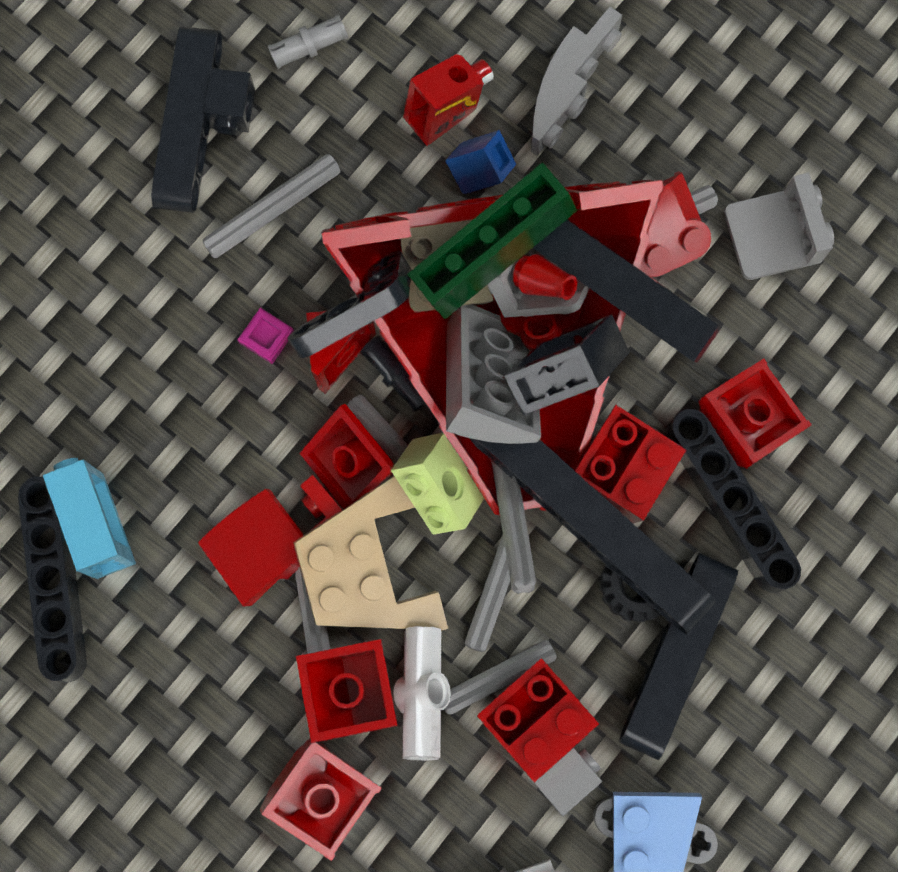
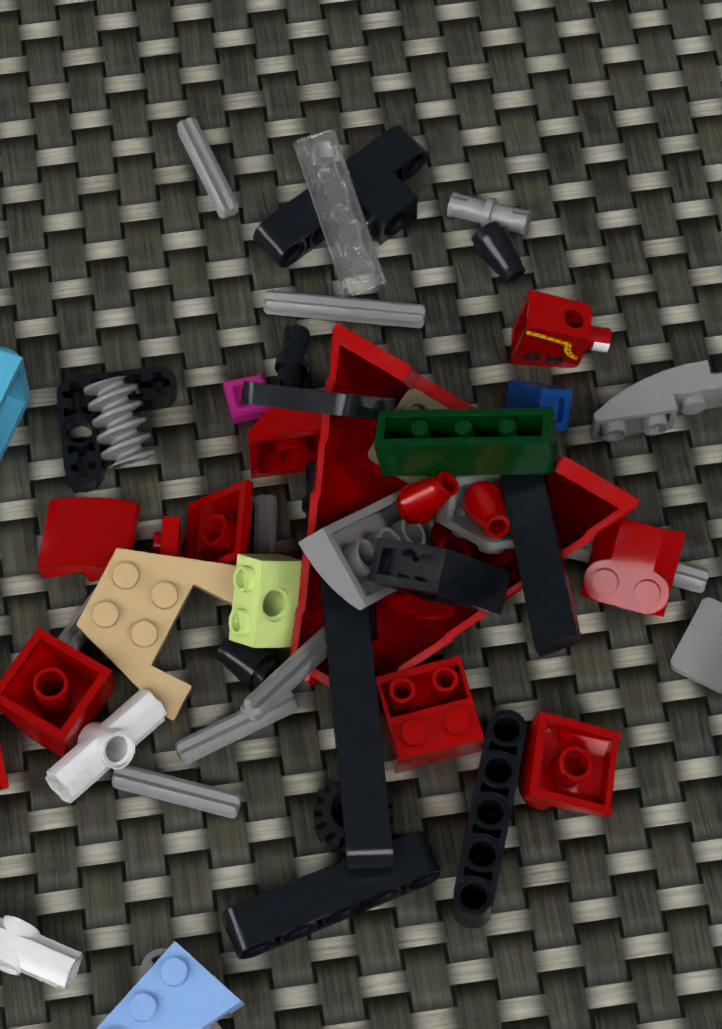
camera: 40 degrees right, 15 degrees down
red slope [477,658,599,783] -> none
light grey brick [533,748,602,816] -> none
none -> black beam [57,367,178,493]
none -> light grey piece [83,376,156,469]
none -> light grey axle [177,117,239,219]
none -> black cone [216,638,281,692]
none -> black pin [275,324,310,388]
none -> clear plate [293,129,386,297]
none -> red cone [396,471,459,524]
none -> black cone [471,221,526,284]

